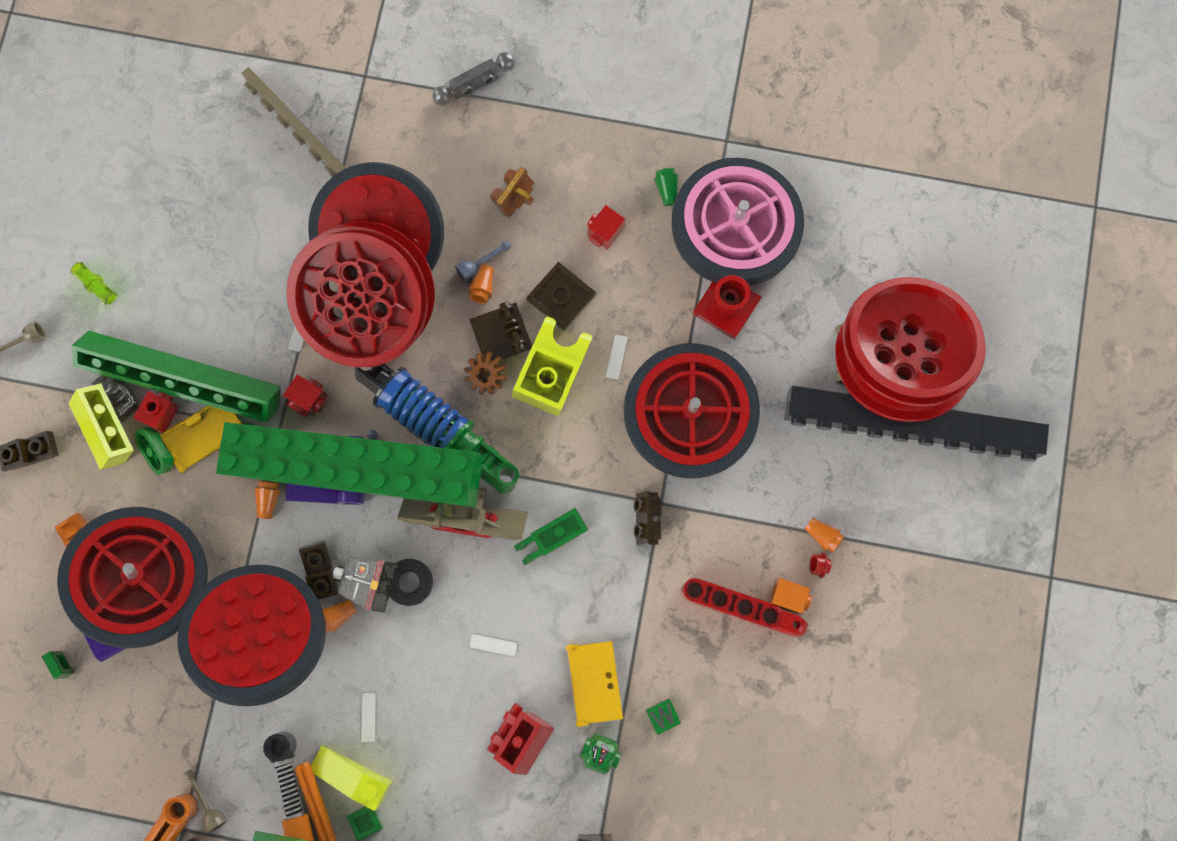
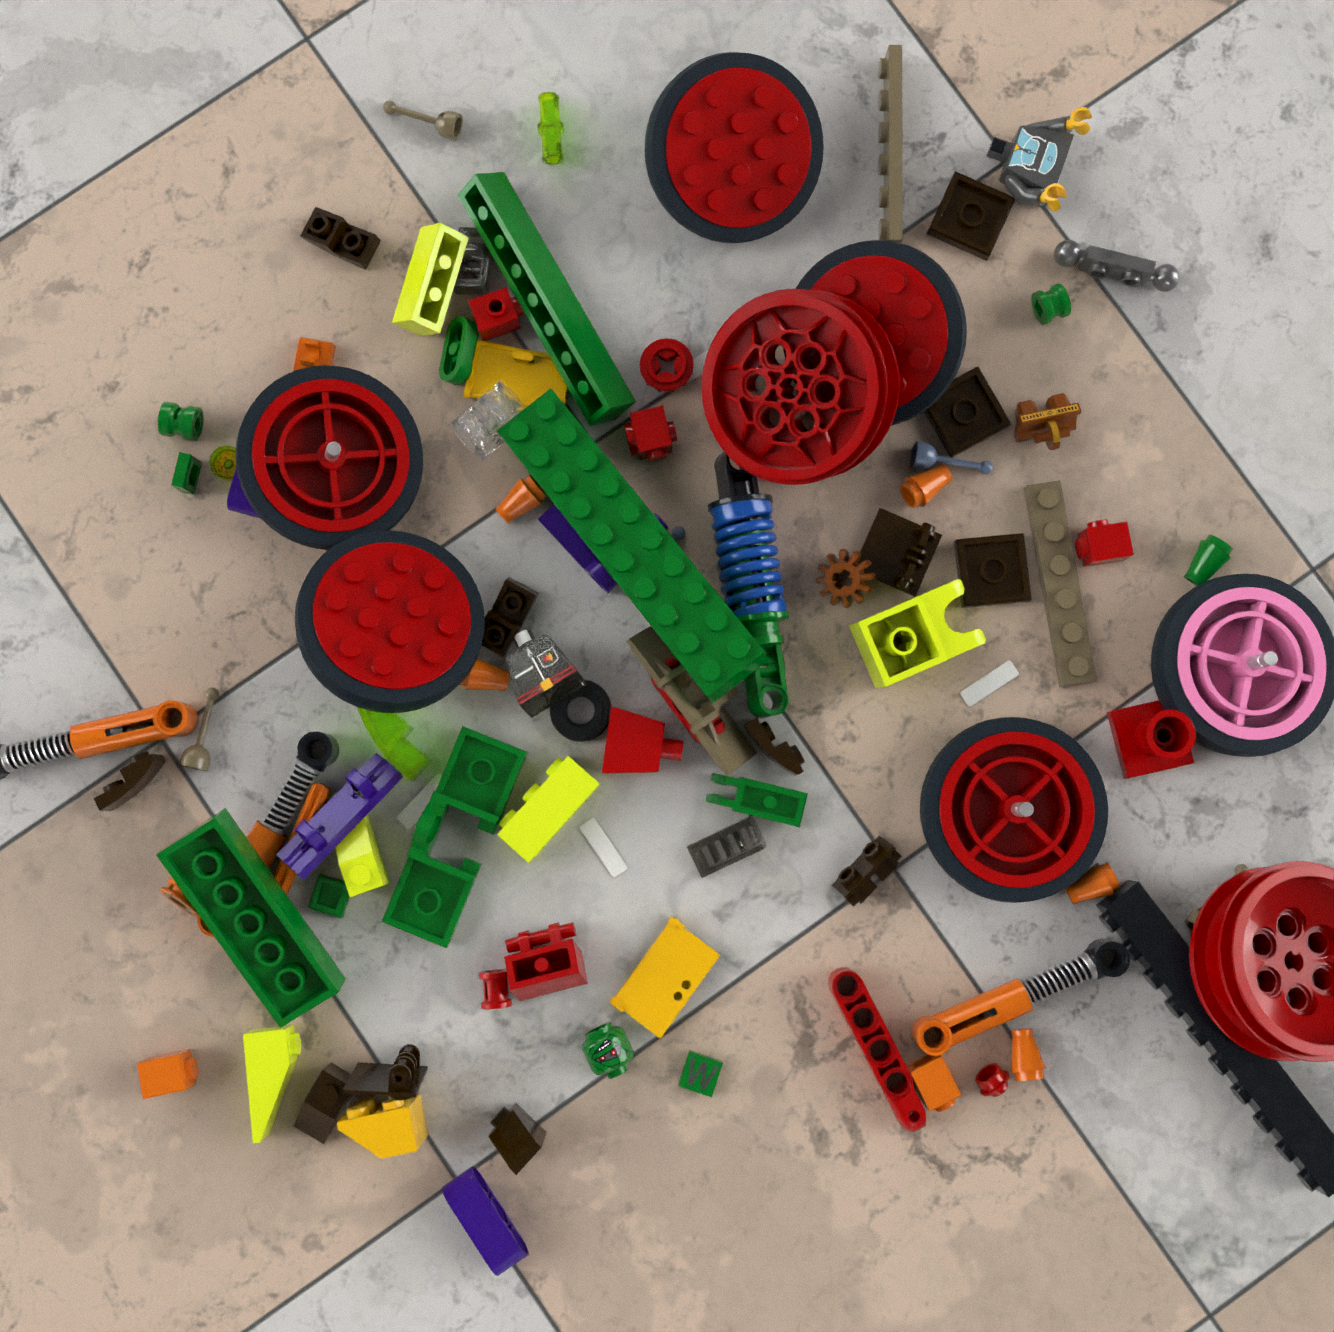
camera: 40 degrees right, 5 degrees up
none -> green wheel [158,401,204,441]
none -> clear neon green tile [209,446,236,482]
none -> dark purple hinge [276,753,403,880]
none -> clear neon green slope [357,707,432,782]
none -> green plate [382,726,528,948]
none -> clear brick [449,380,526,461]
none -> red bush [479,969,512,1010]
none -> neon yellow brick [497,756,601,863]
none -> red torso [602,707,684,774]
none -> red gear [640,338,694,392]
none -> red wheel [644,52,824,243]
none -> clear smoke slope [687,815,767,878]
none -> dark brown slope [743,717,805,776]
none -> piece [911,939,1130,1056]
none -> dark brown tile [924,366,1011,458]
none -> dark brown tile [926,171,1015,261]
none -> dark grey torso [986,107,1092,211]
none -> dark tan plate [1024,480,1097,687]
none -> green wheel [1031,283,1071,325]
none -> orange cone [1065,862,1121,905]

